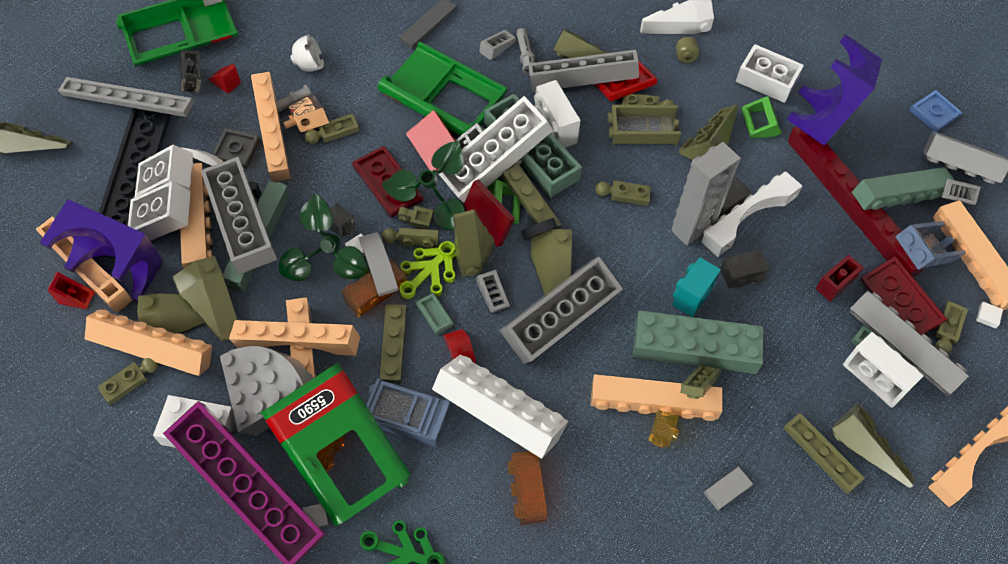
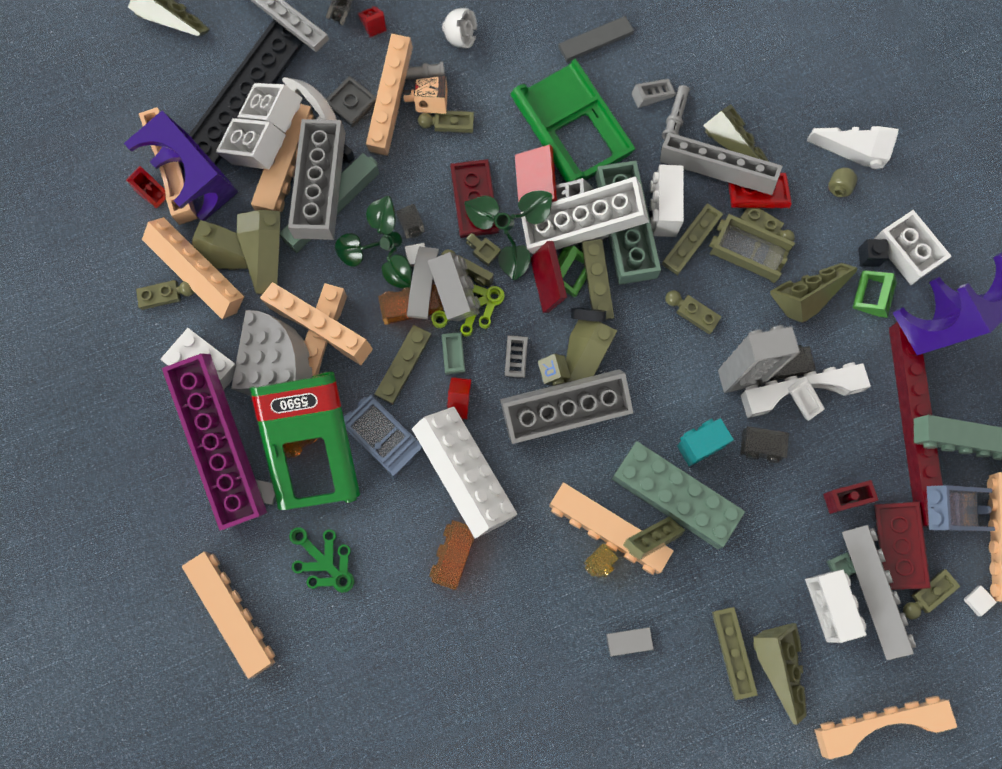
camera: 25 degrees right, 15 degrees up
olive wedge [453,210,494,277] -> none
none -> light grey brick [428,252,481,321]
none -> olive brick [538,354,571,386]
none -> olive plate [662,203,723,276]
none -> white tile [788,376,825,421]
none -> black brick [859,239,889,267]

